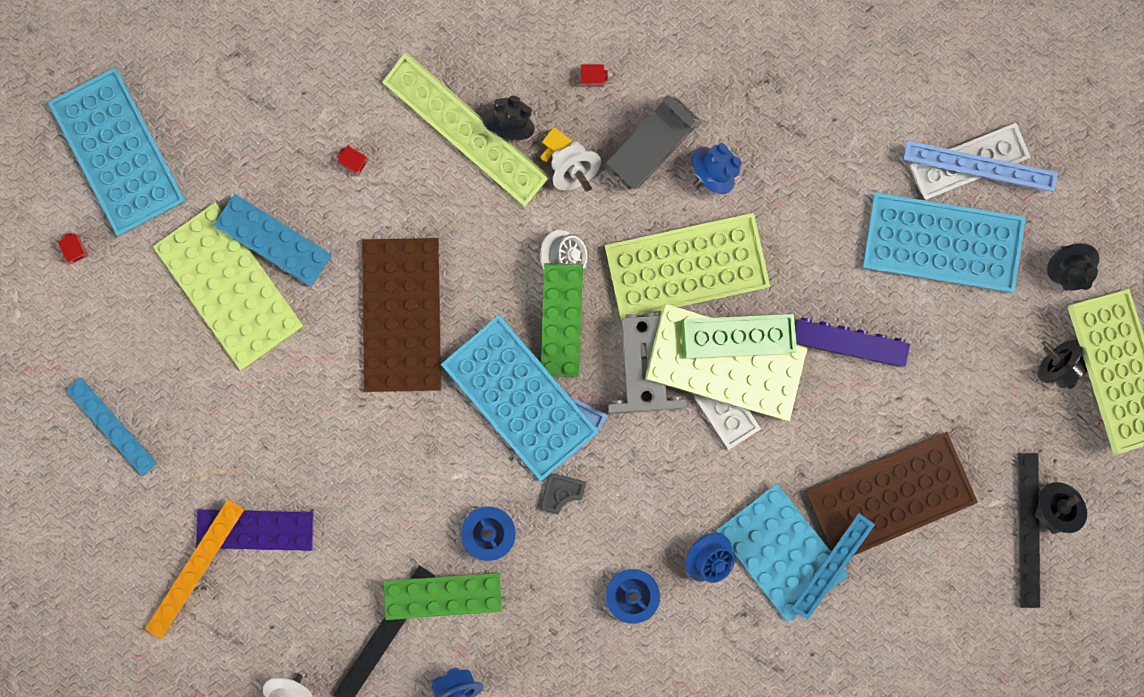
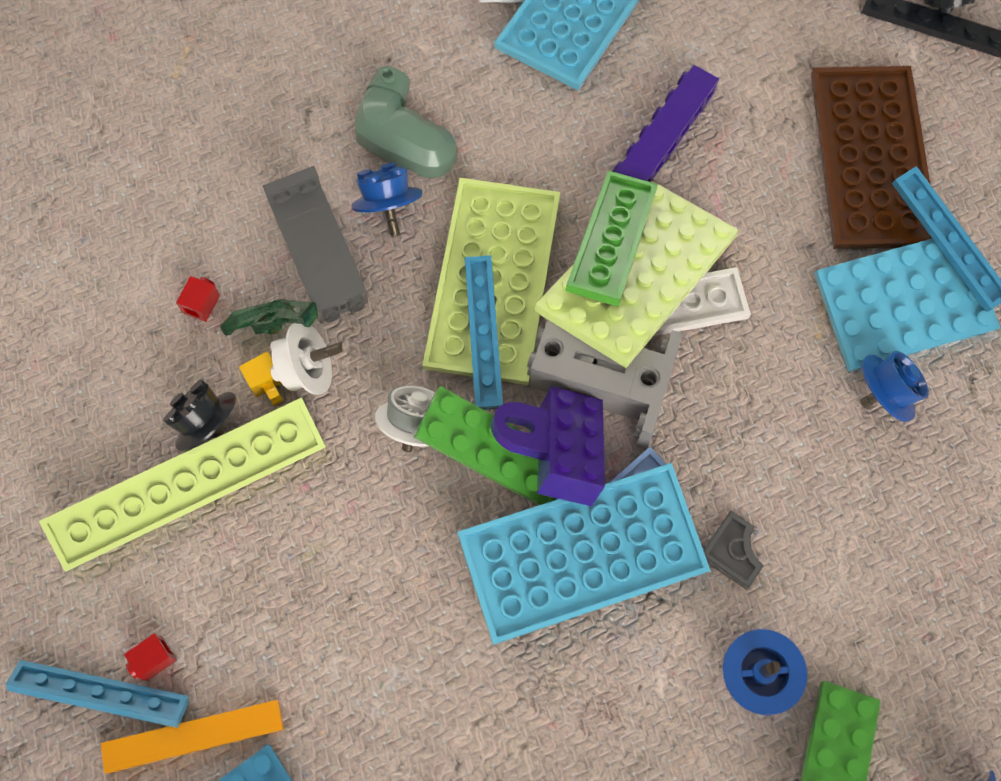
camera: 65 degrees left, 15 degrees down
reddish brown plate [362,238,441,392] -> none
blue piece [606,569,660,624] -> none
none -> dark azure plate [5,660,189,728]
none -> light orange tile [100,700,284,774]
none -> clear green plate [220,299,318,336]
none -> sand green piece [355,66,458,179]
none -> dark azure plate [465,255,503,410]
none -> dark purple brick [490,386,605,507]

